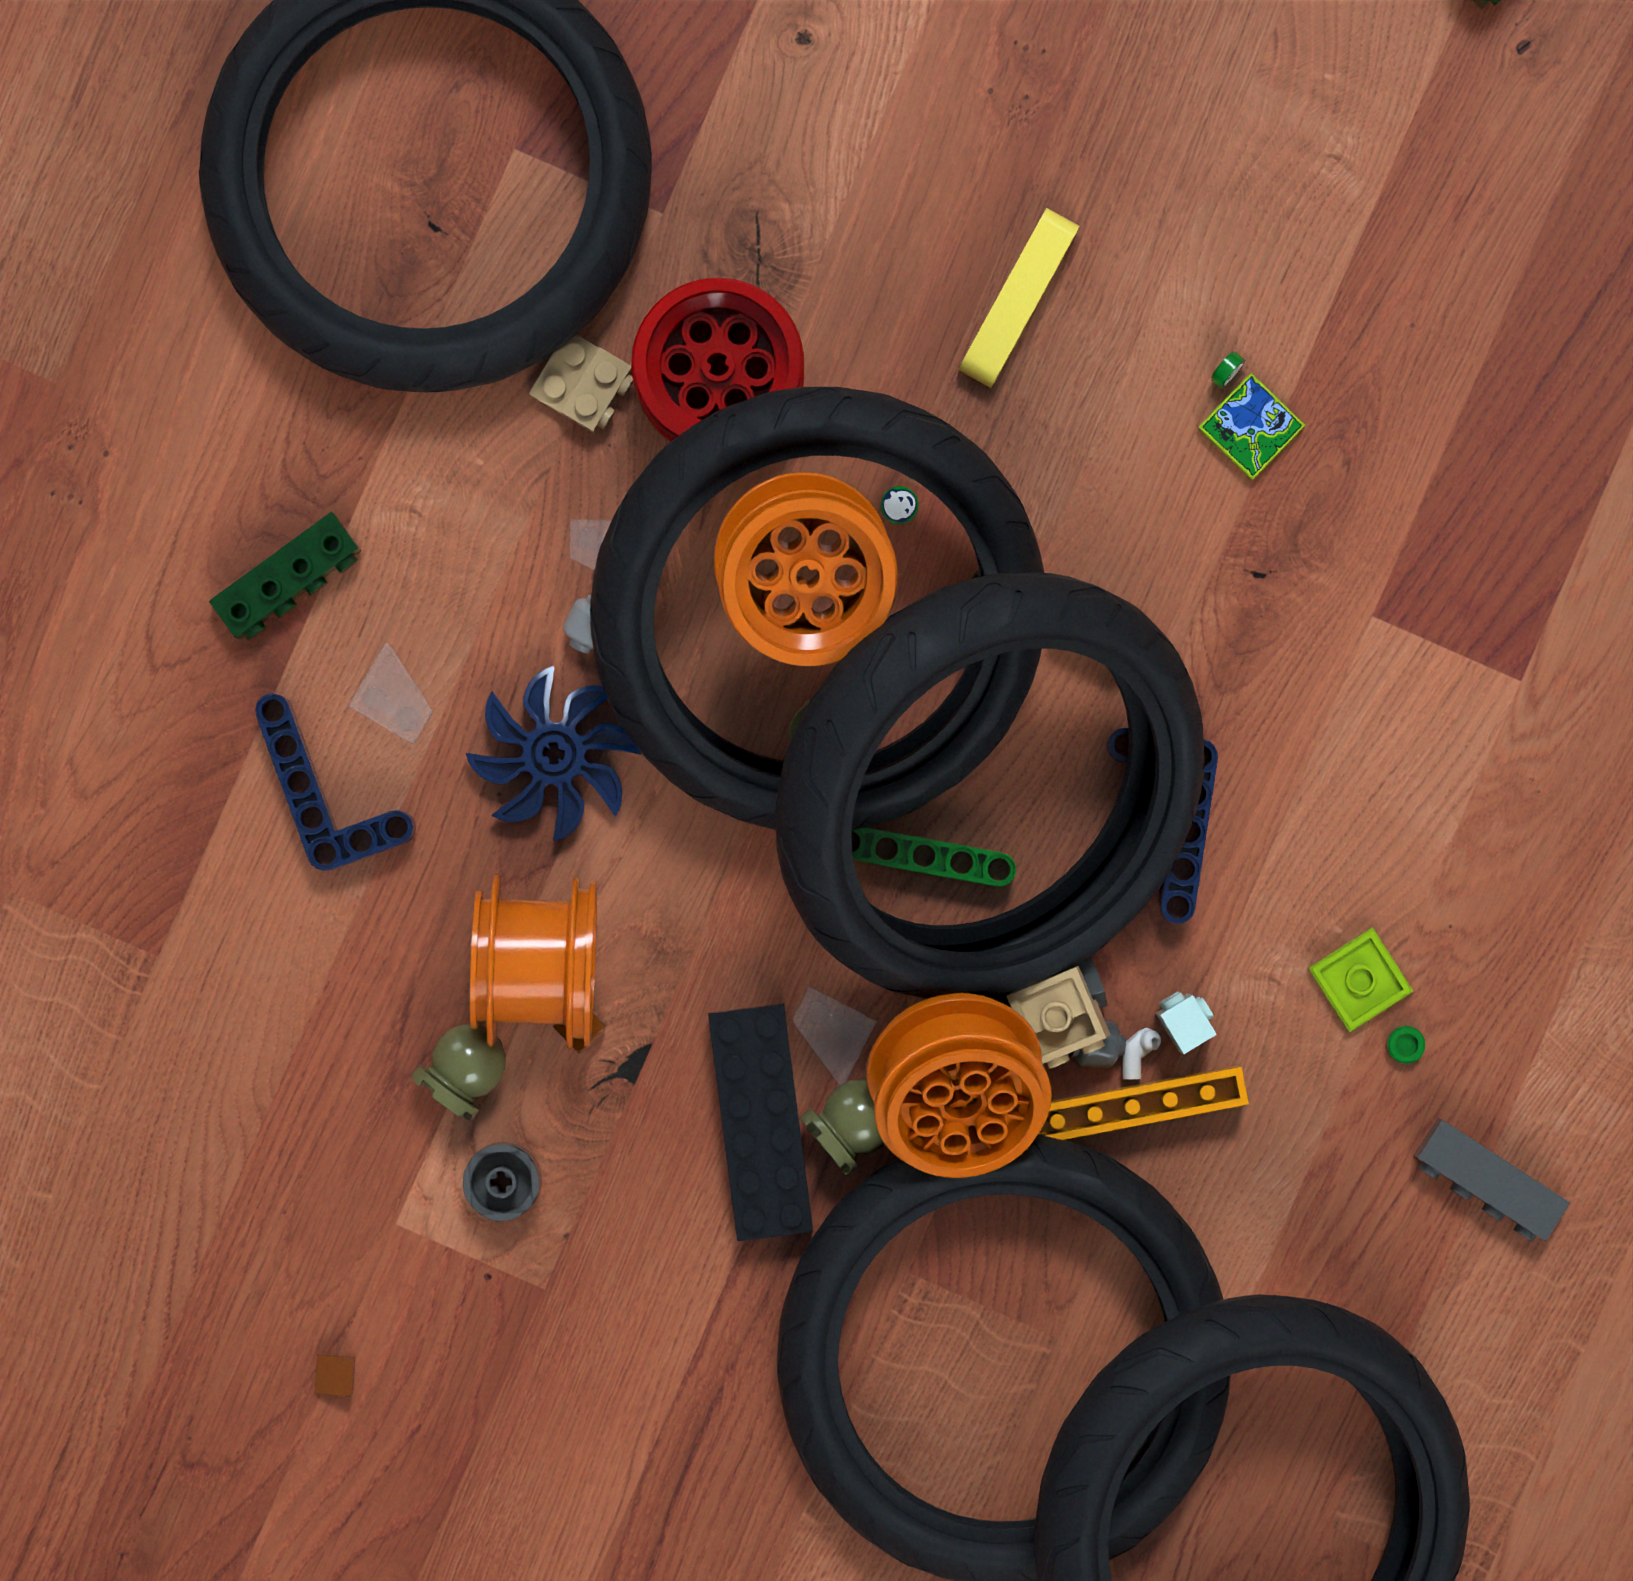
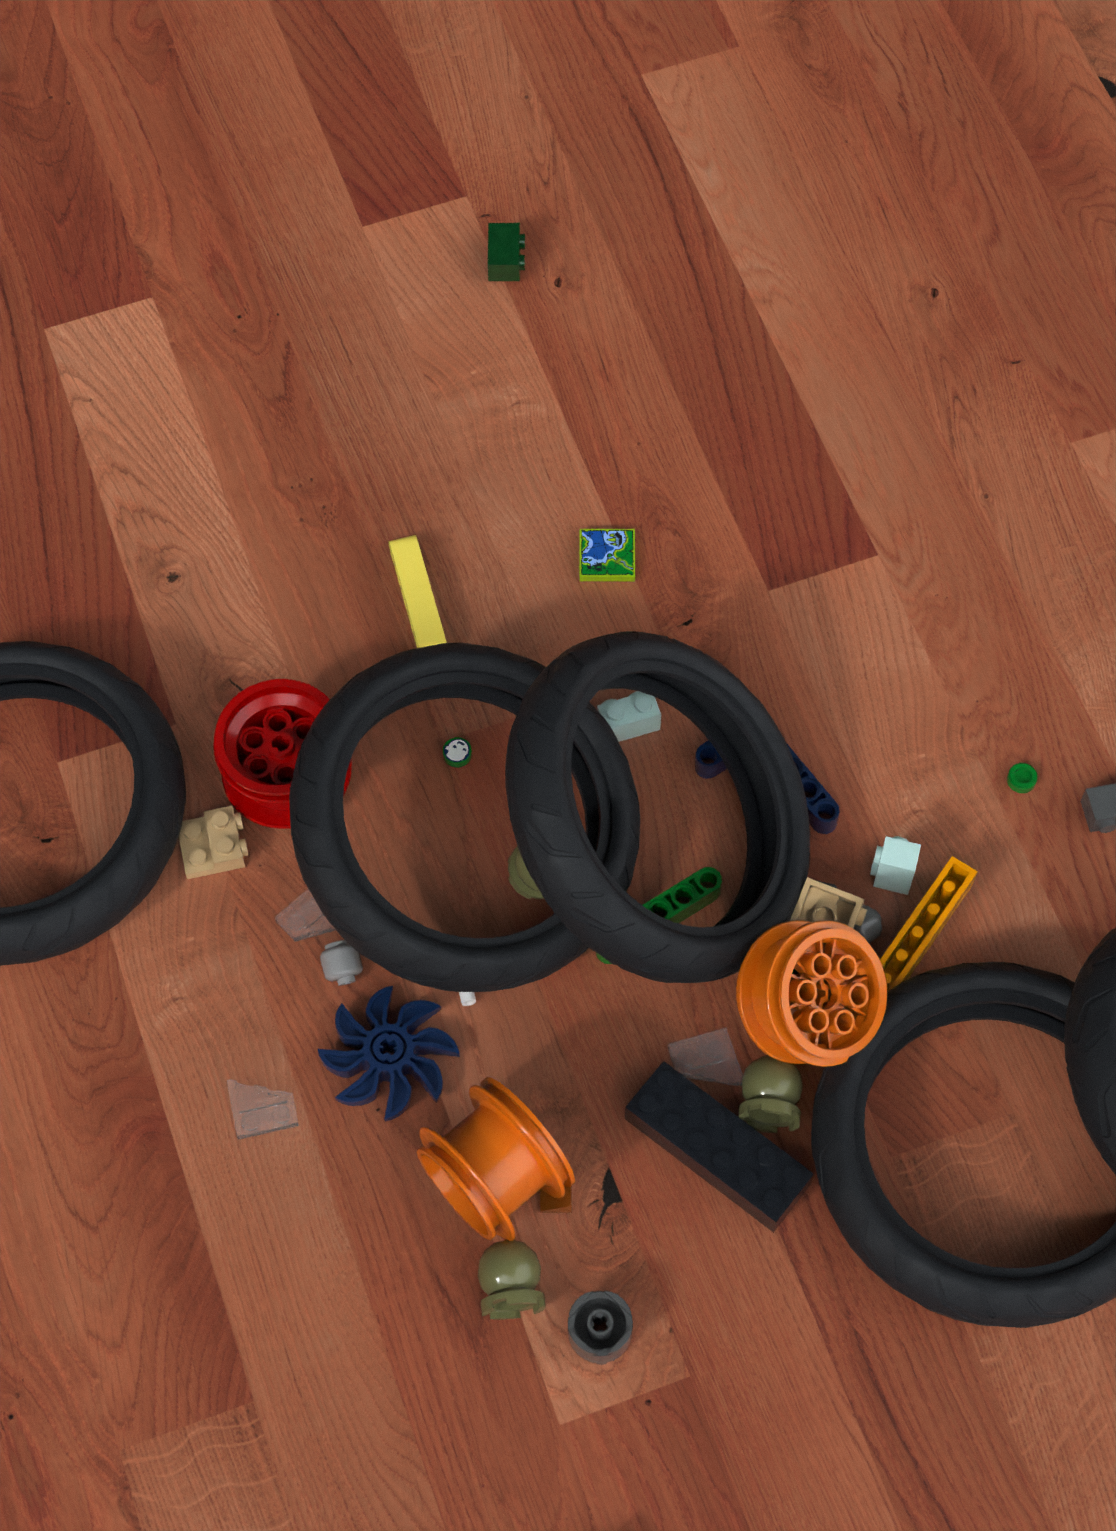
camera: 40 degrees left, 25 degrees down
dark green brick [209,511,362,641] -> none
dark blue beam [255,693,416,871] -> none
orange wheel [714,472,898,666] -> none
white arm [1122,1028,1161,1079] -> none
green tile [1211,351,1246,389] -> none
lime tile [1308,927,1413,1032] -> none

